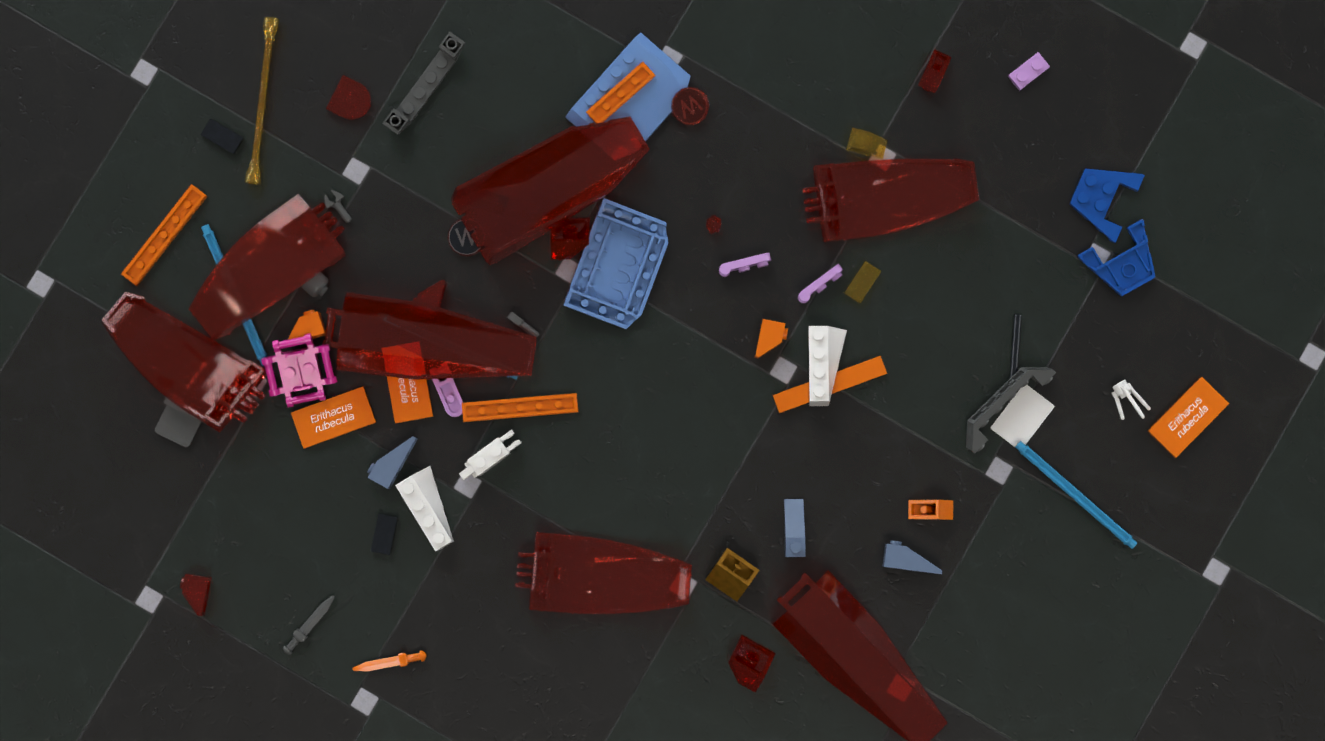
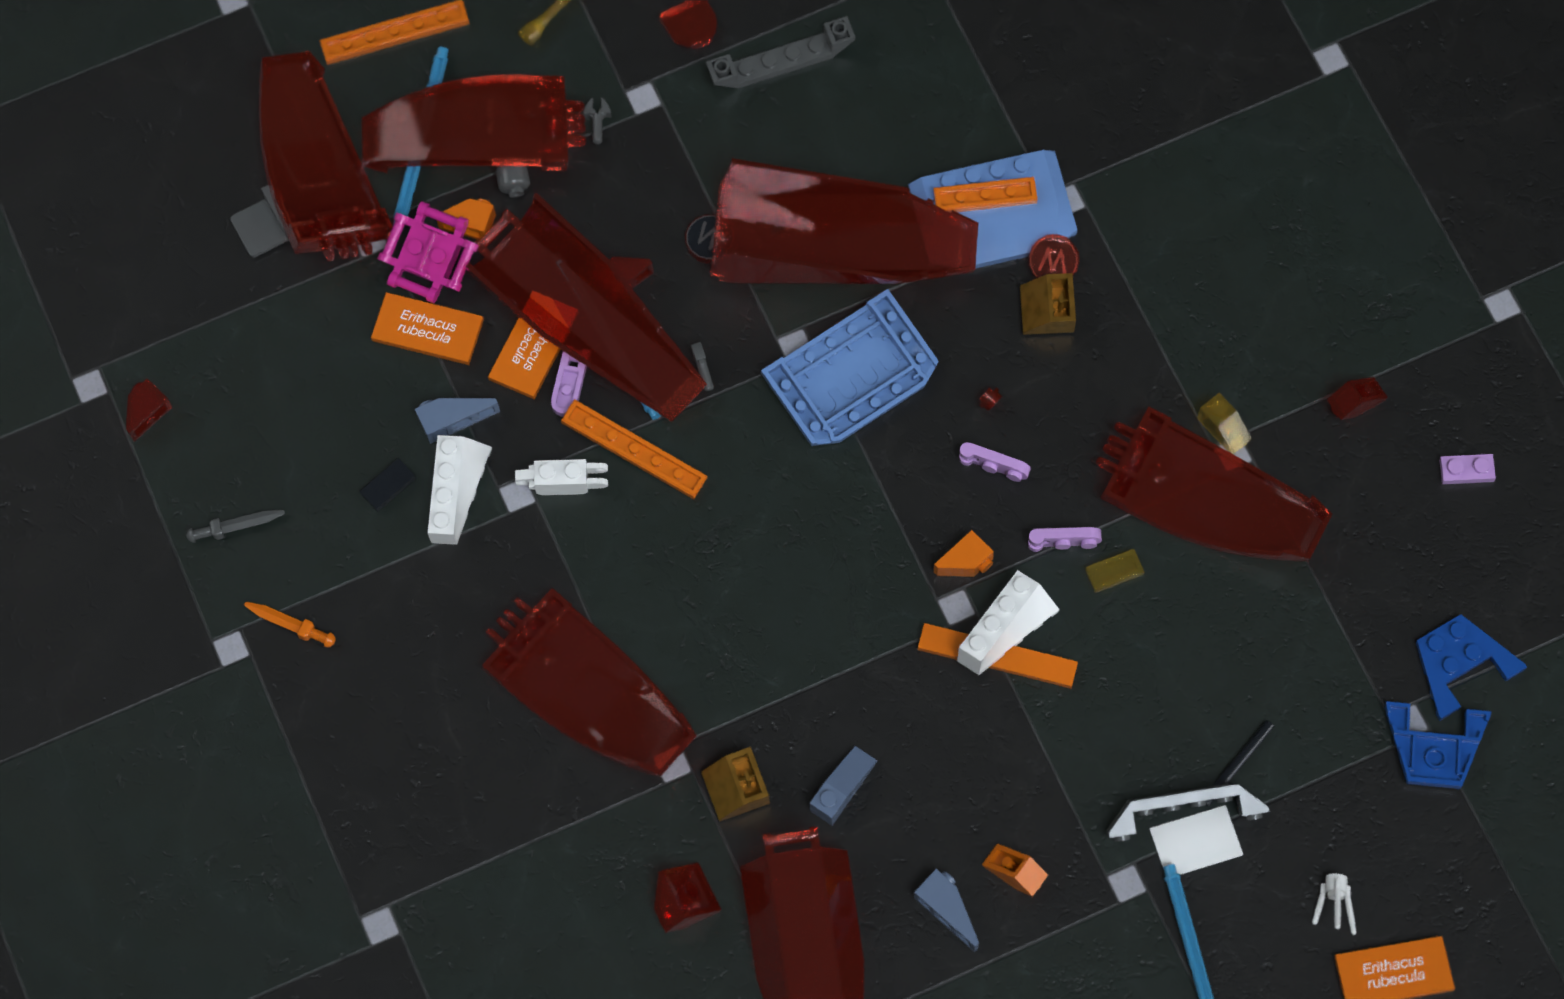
camera: 40 degrees right, 15 degrees down
clear red slope [551,218,590,260] -> none
none -> pearl gold slope [1020,273,1076,335]

